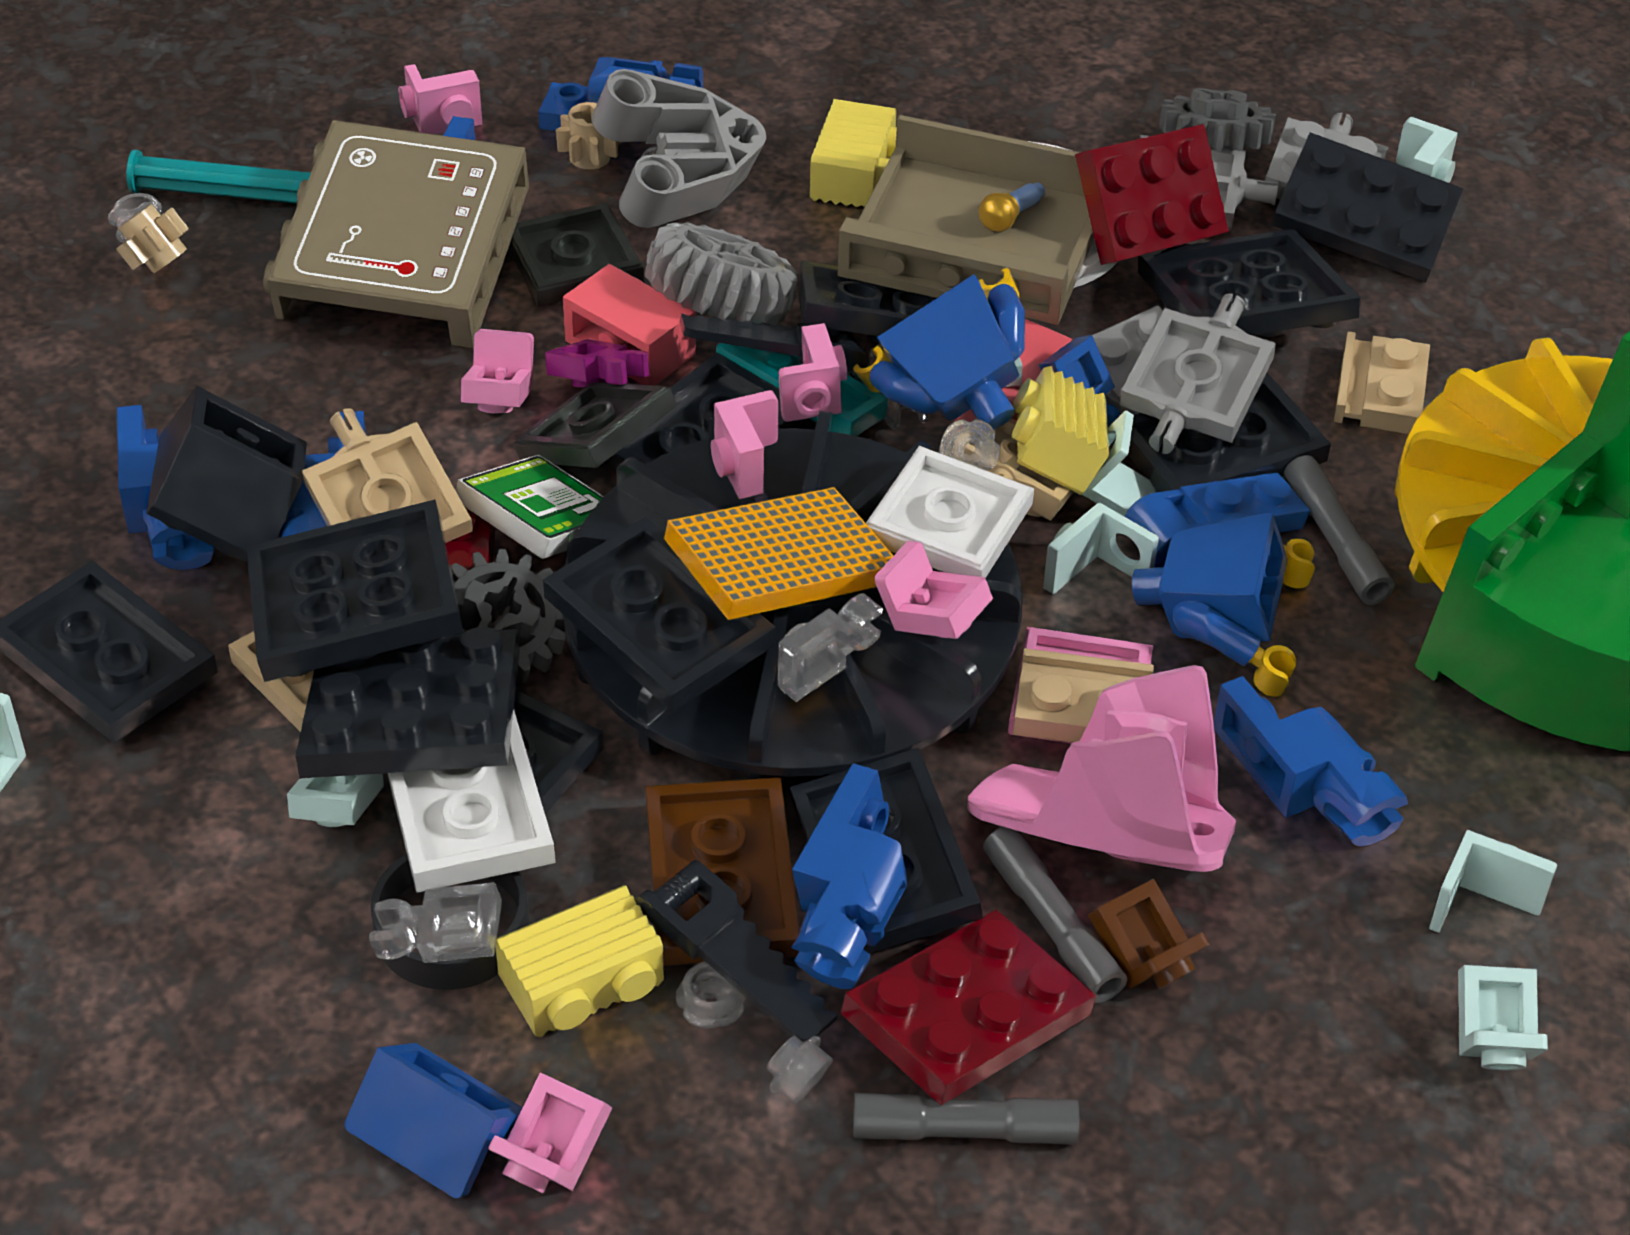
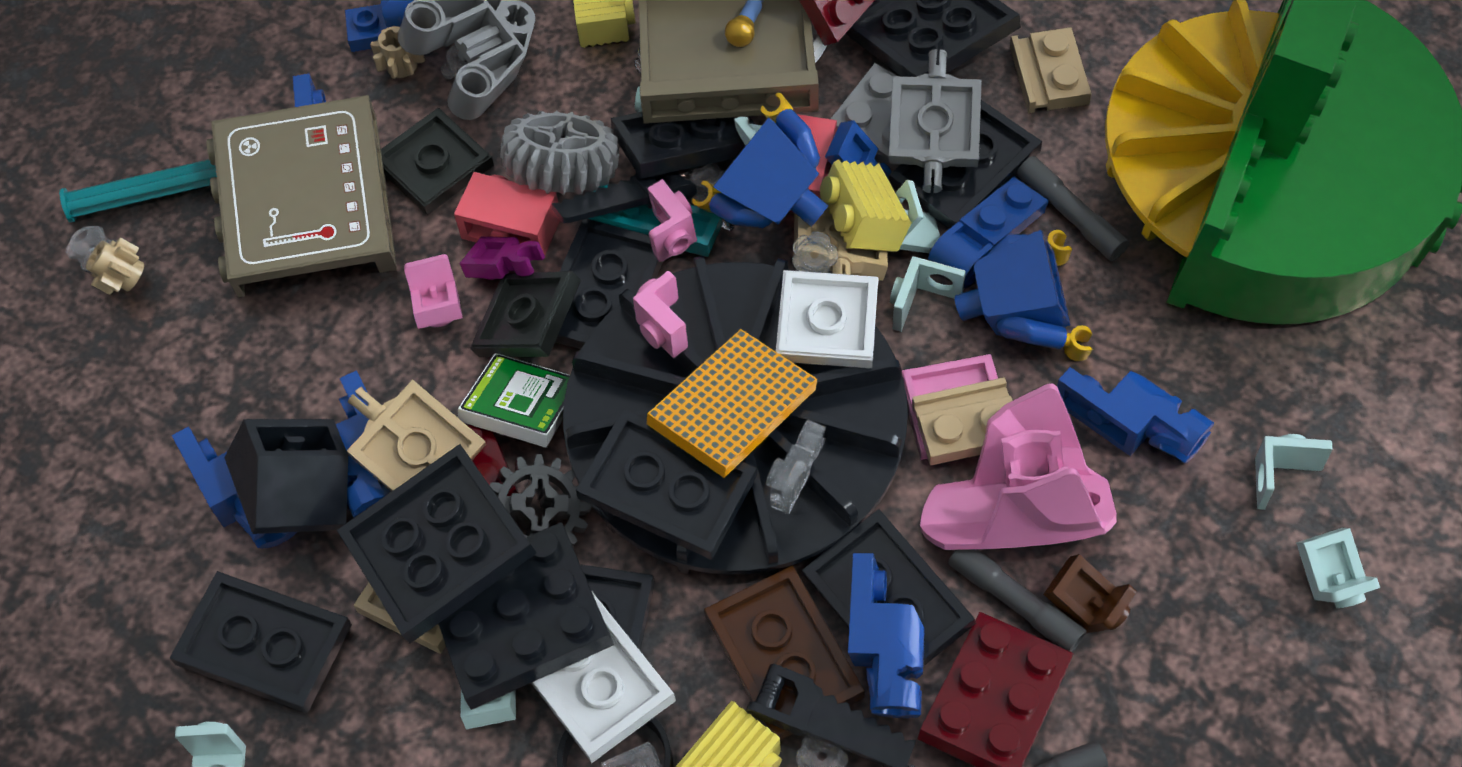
camera: 15 degrees left, 15 degrees up
bright pink bracket [398,64,483,134] -> none
bright pink bracket [875,541,993,639] -> none

